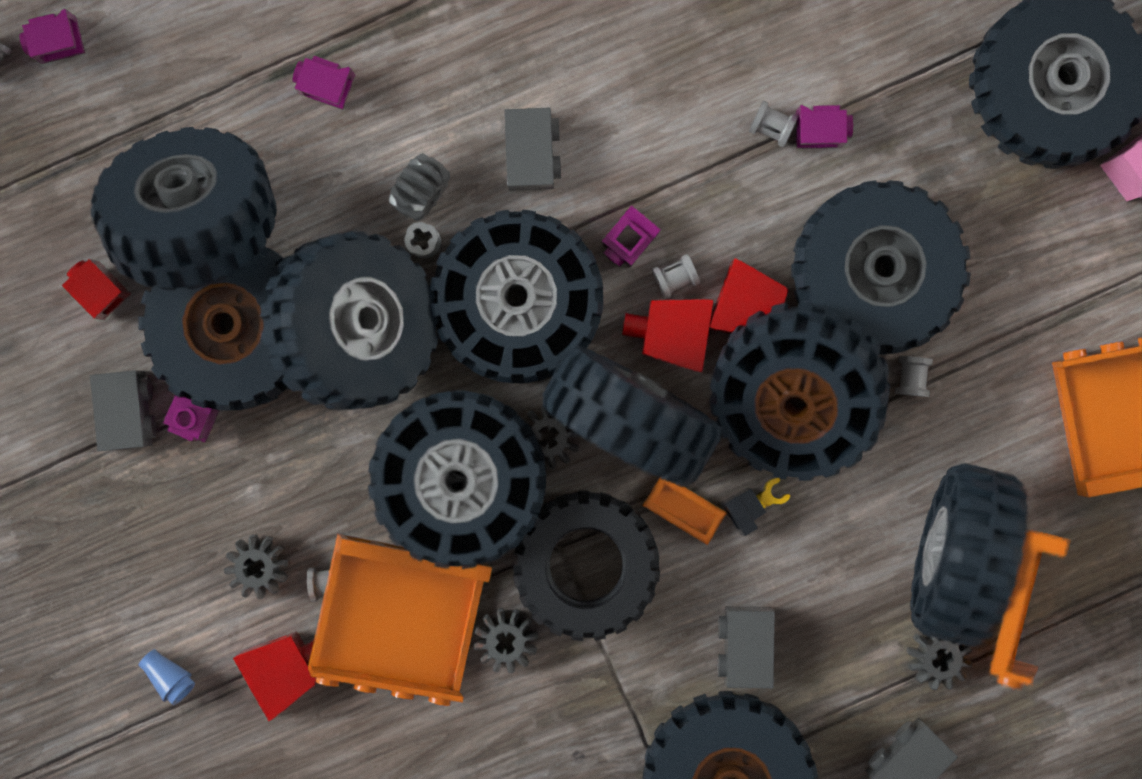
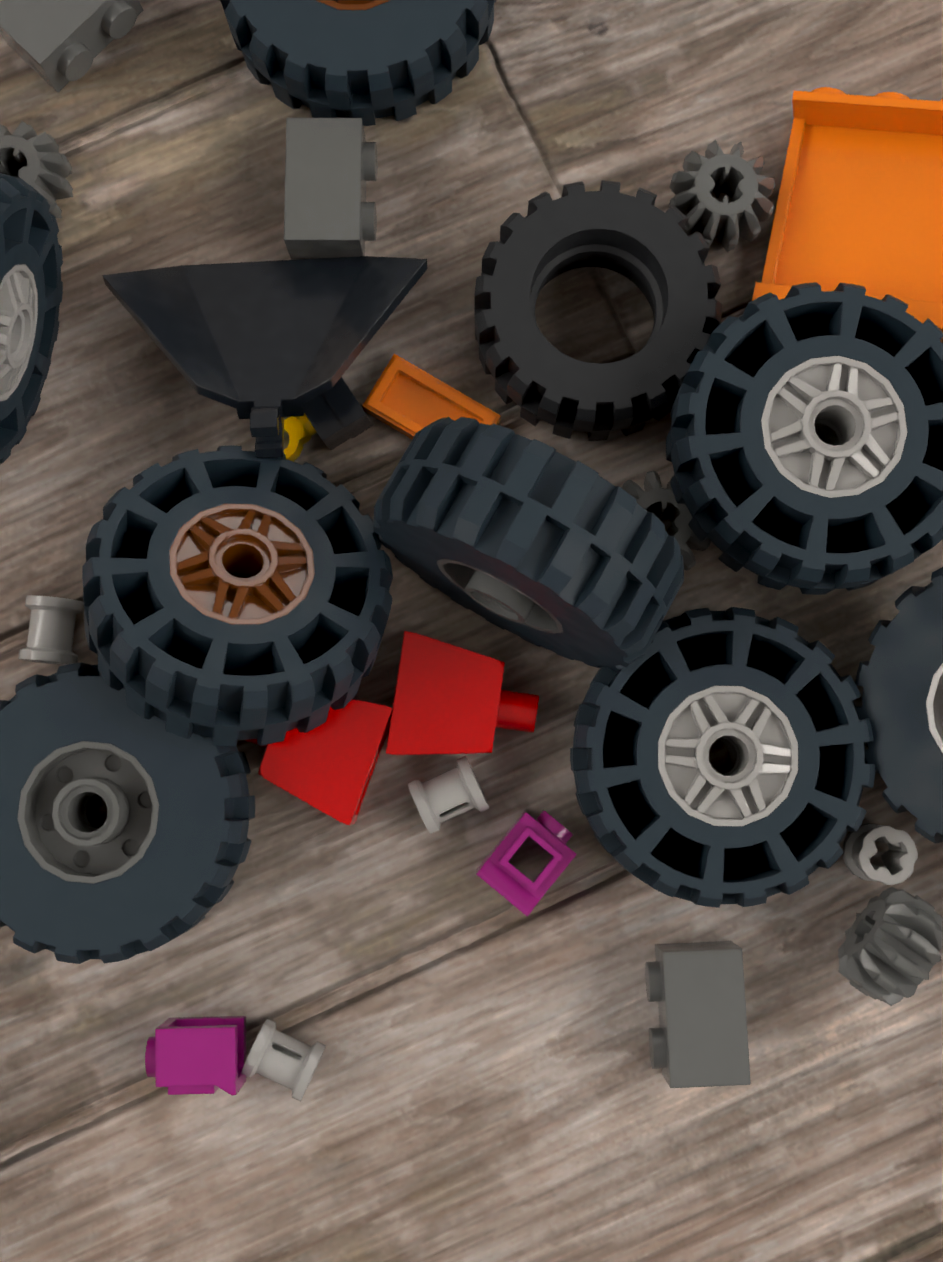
camera: 175 degrees left, 5 degrees down
none -> black panel [102,256,428,458]

